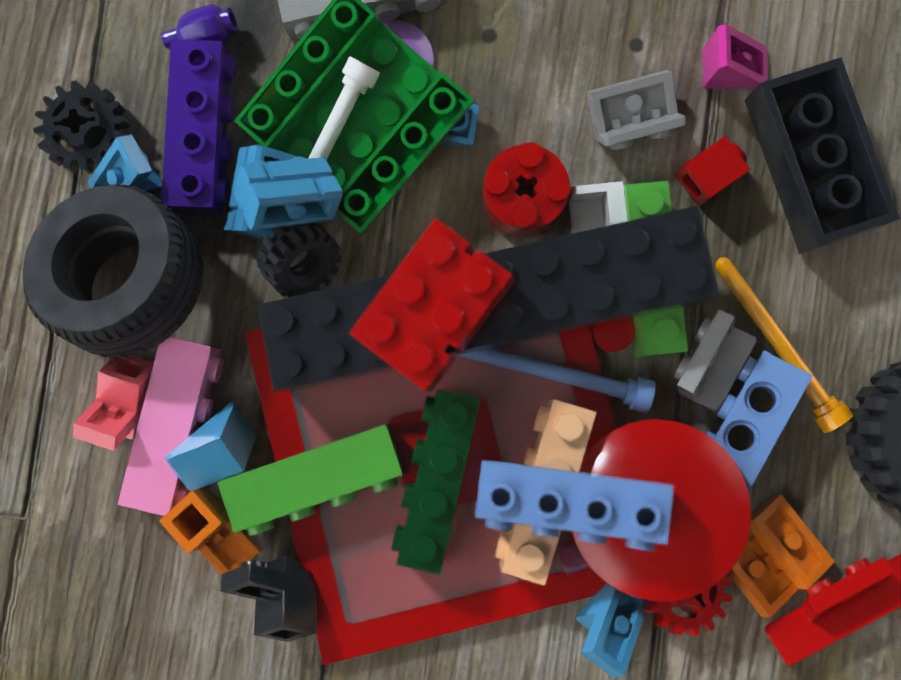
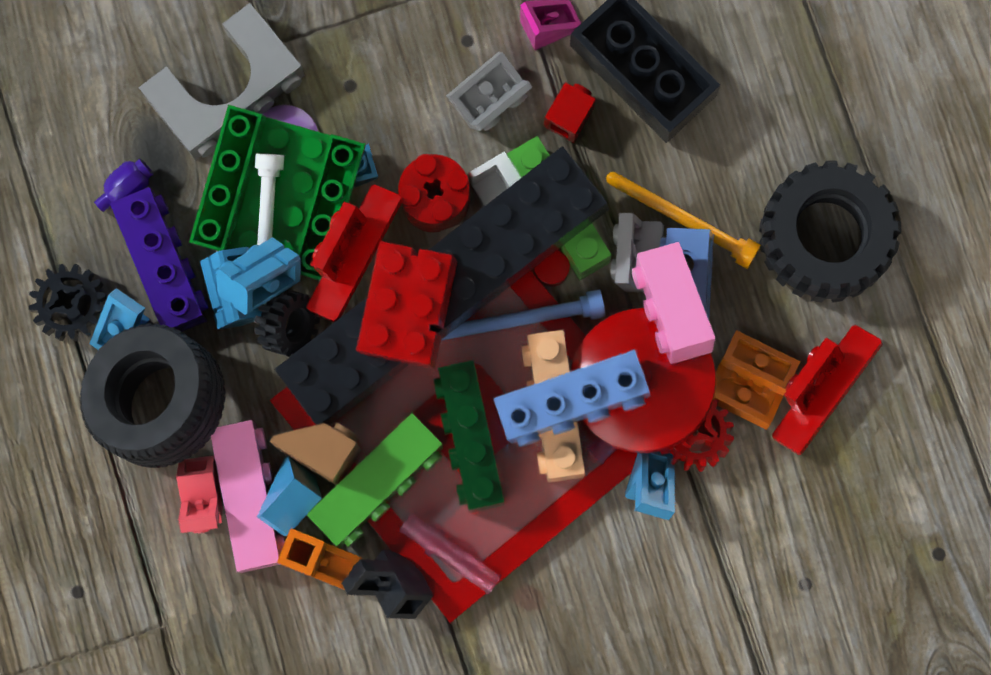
camera: 25 degrees left, 5 degrees down
none -> medium nougat slope [270,423,362,485]
none -> red bracket [307,184,403,322]
none -> clear pink pin [399,512,501,595]
none -> bright pink brick [632,242,715,364]

